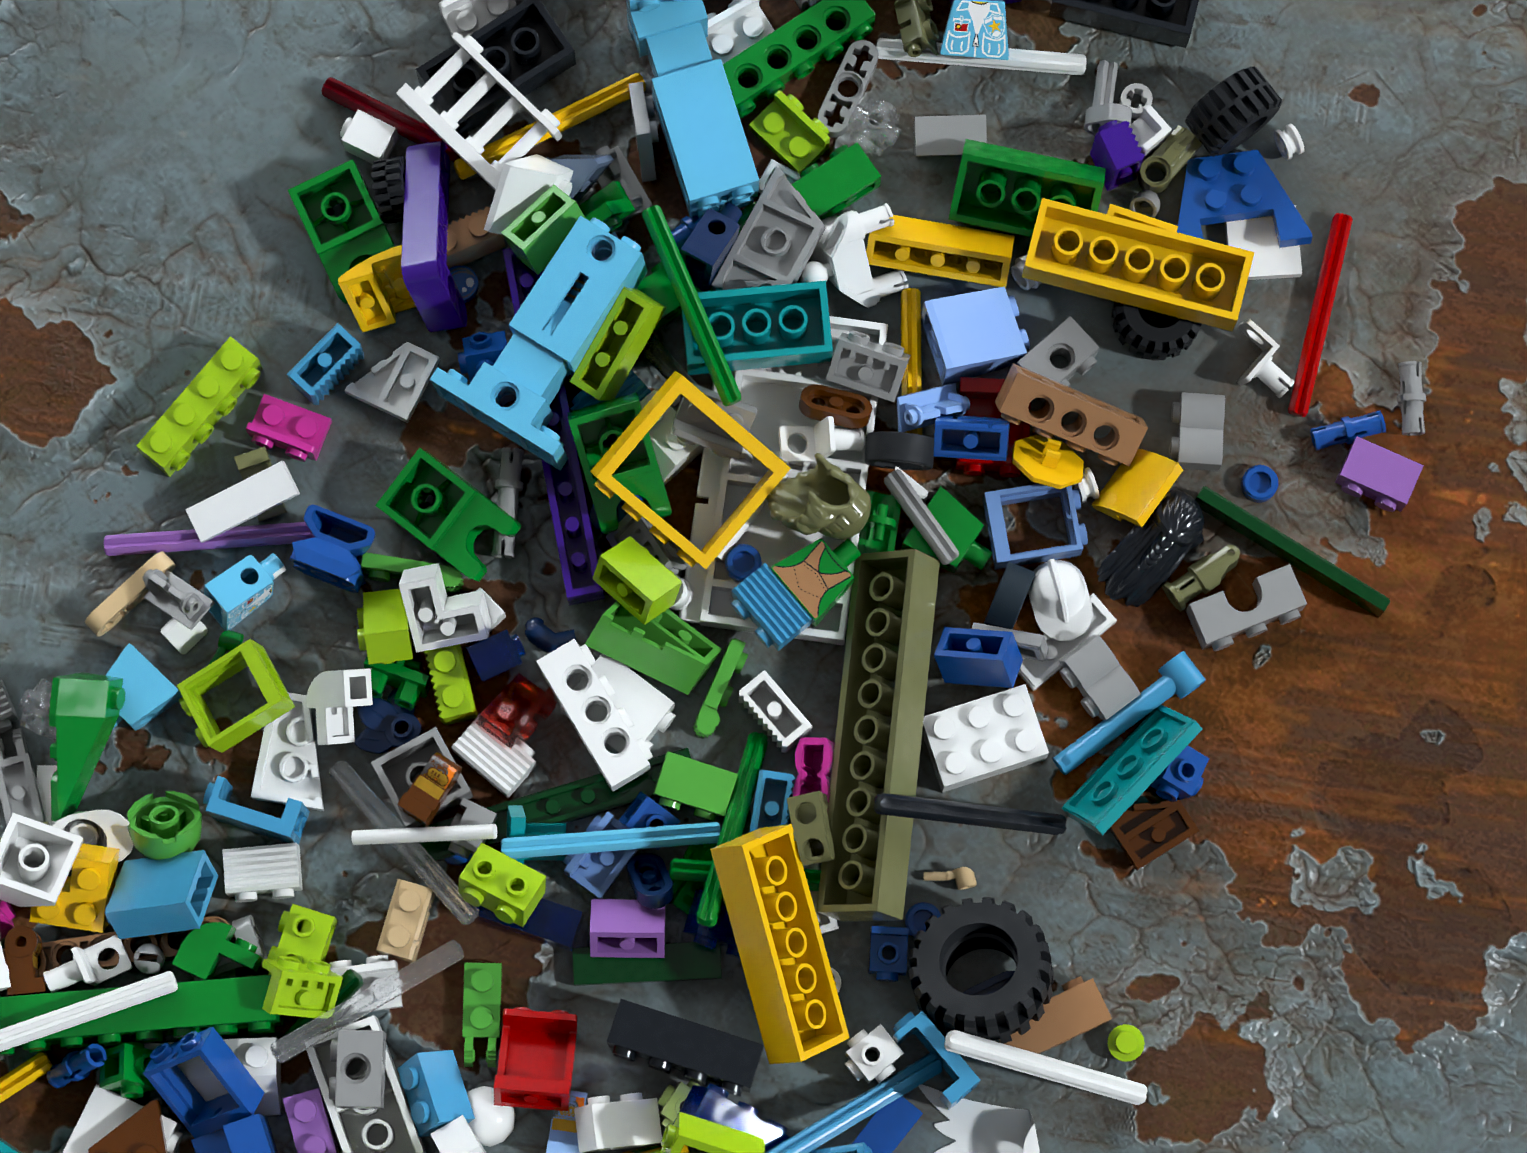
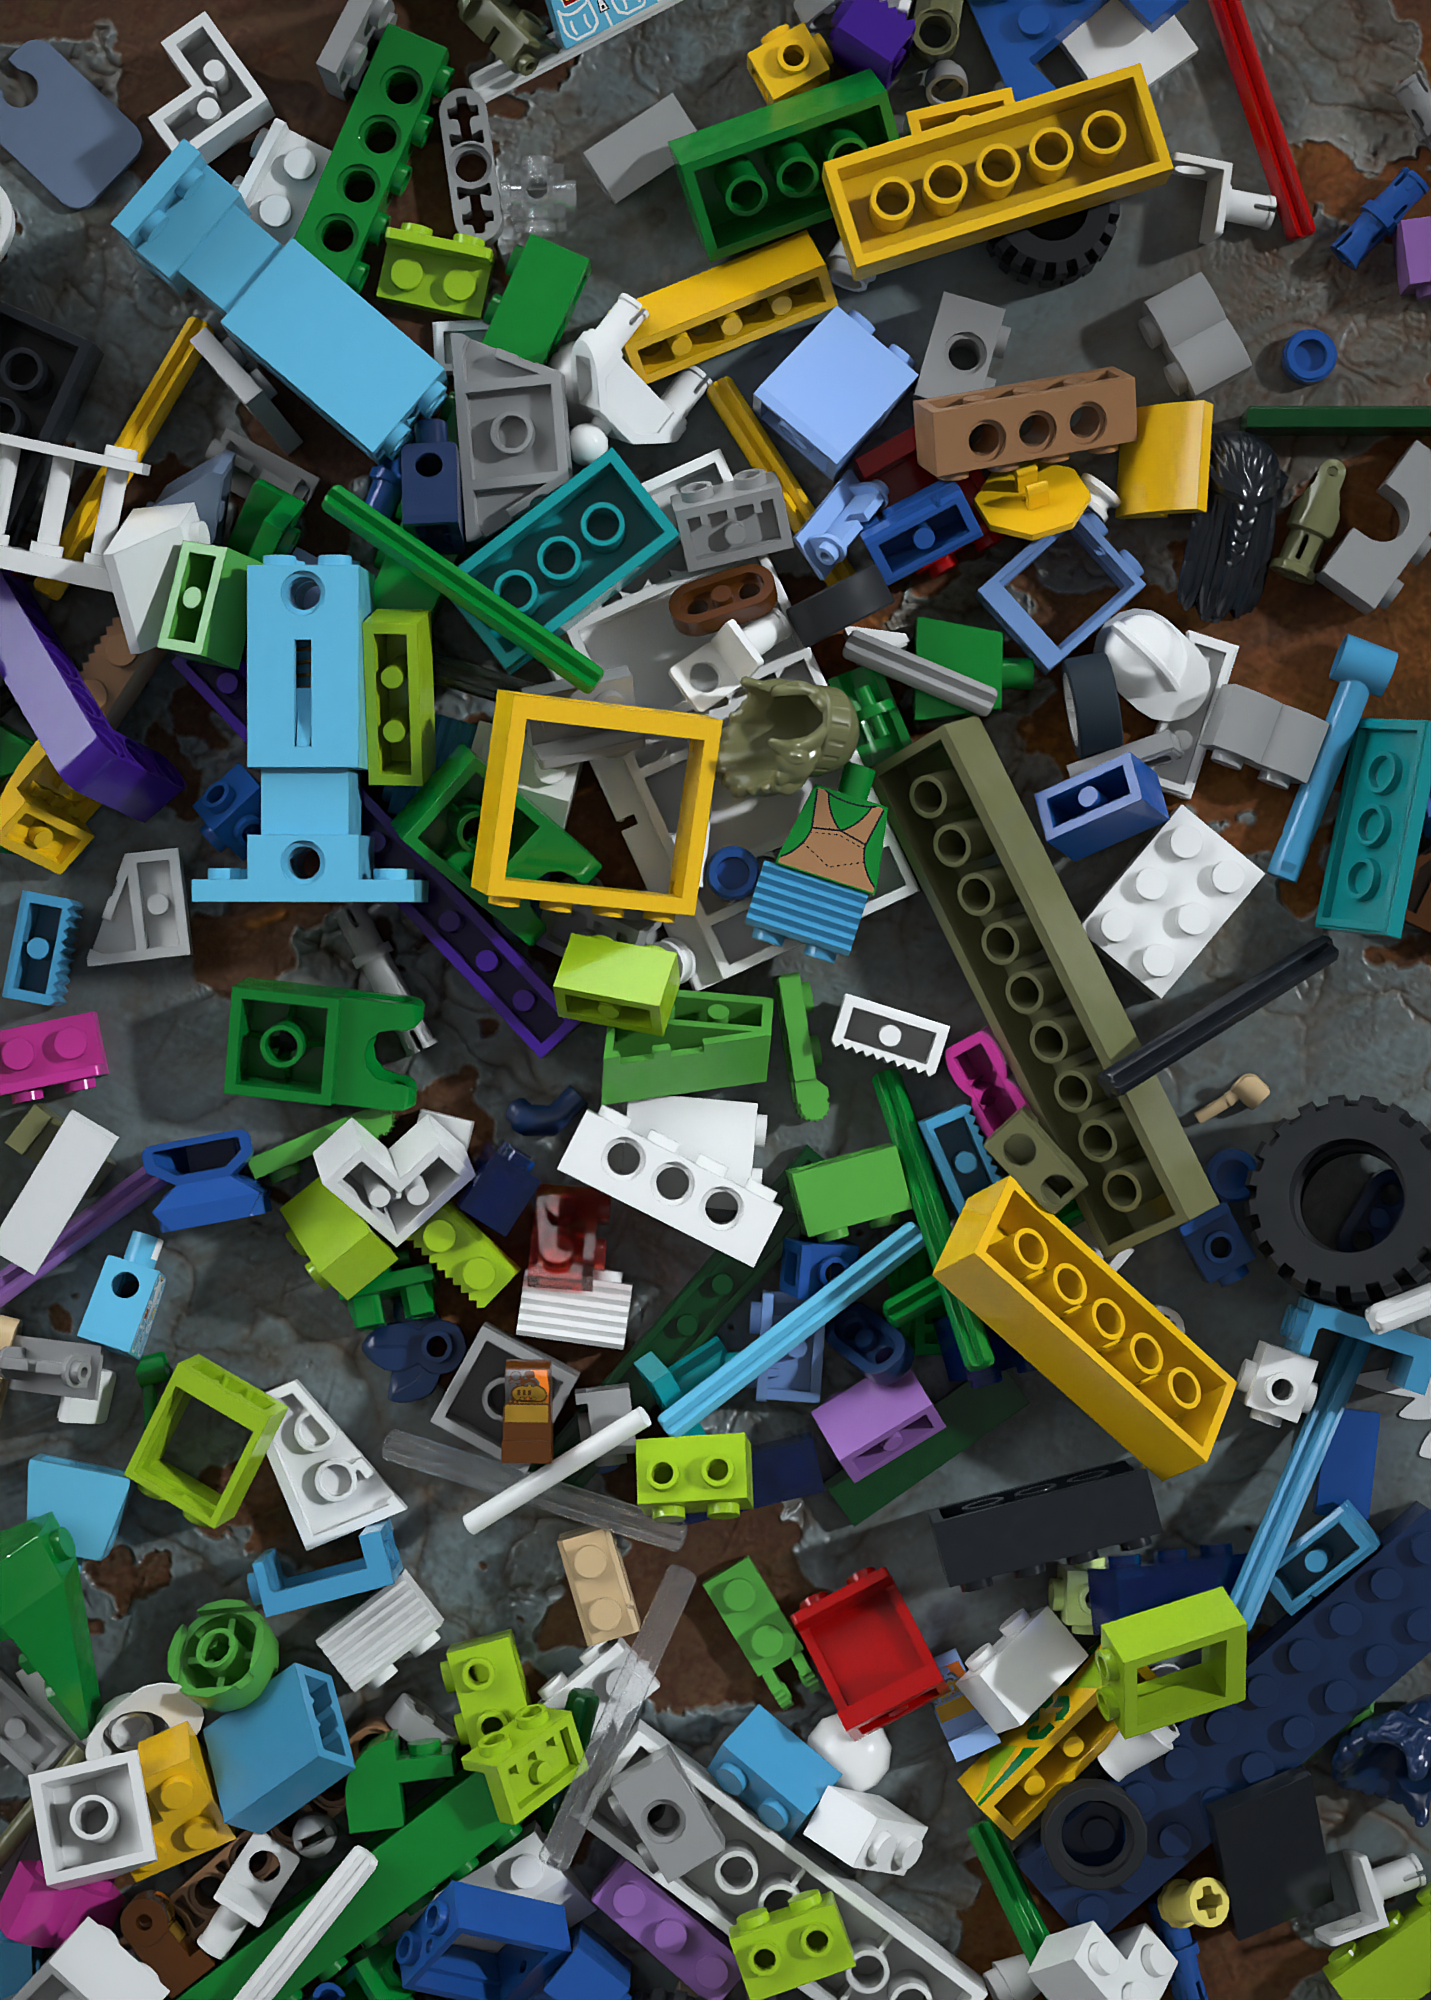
camera: 25 degrees left, 10 degrees up
white brick [306,668,373,745] -> none
blue tile [449,266,479,303] -> none
none -> yellow brick [747,22,833,105]

